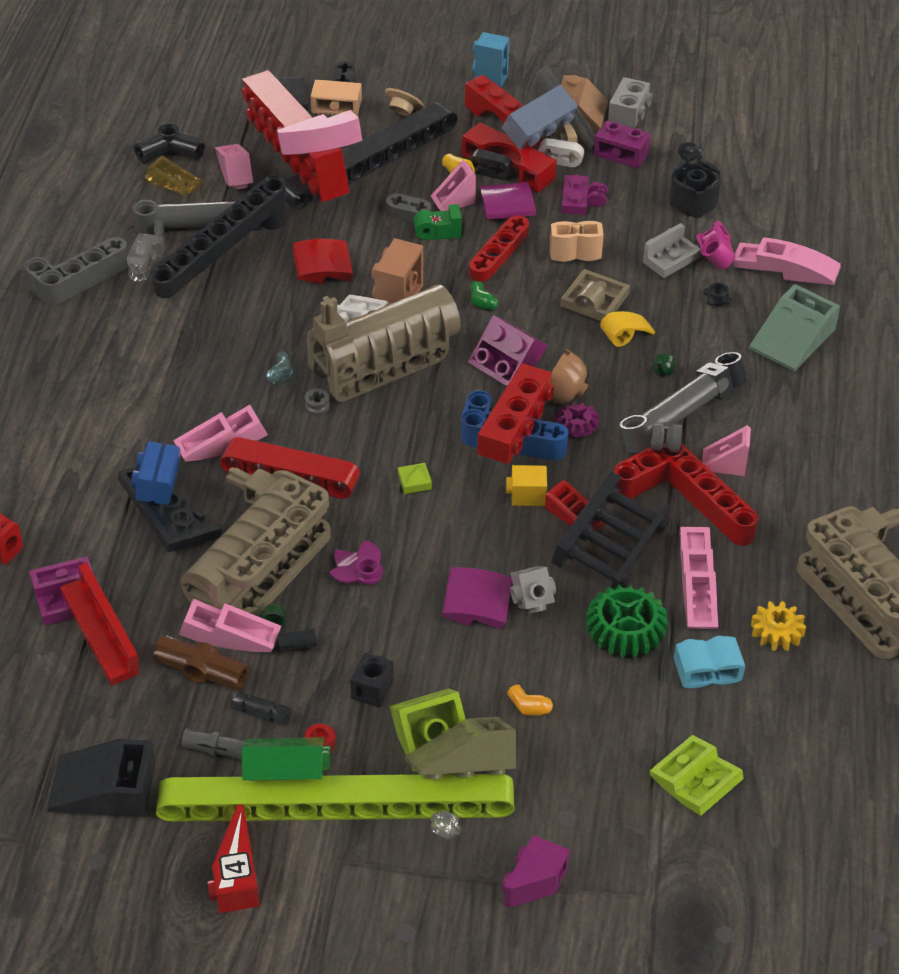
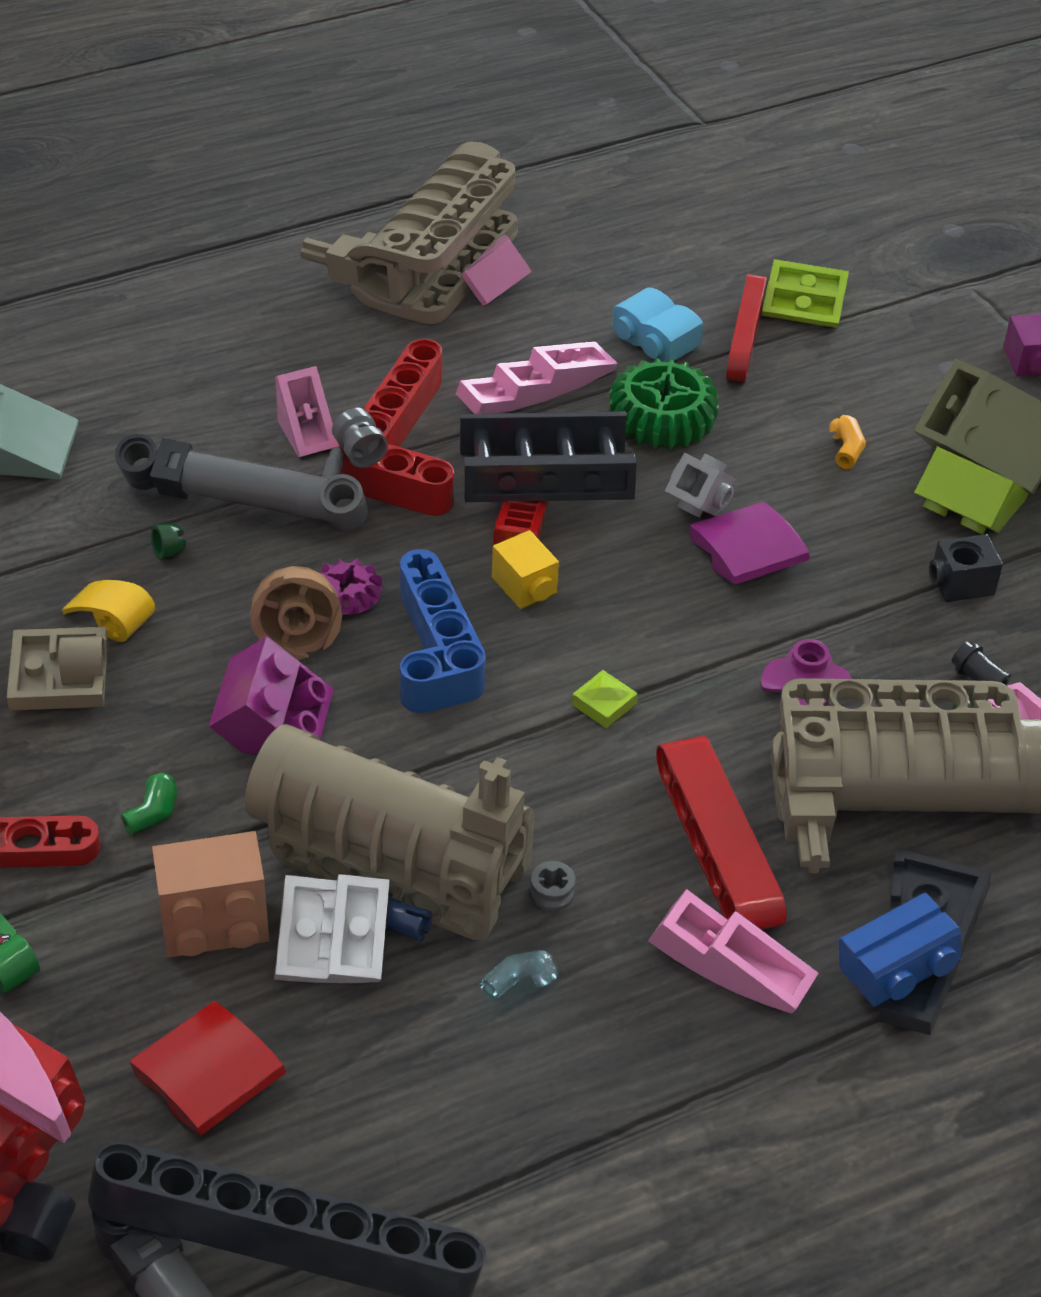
camera: 125 degrees left, 0 degrees up
red brick [477,363,555,464] -> none
yellow gear [751,601,806,651] -> none
none -> bright pink slope [461,234,532,306]
none -> red beam [726,274,767,383]

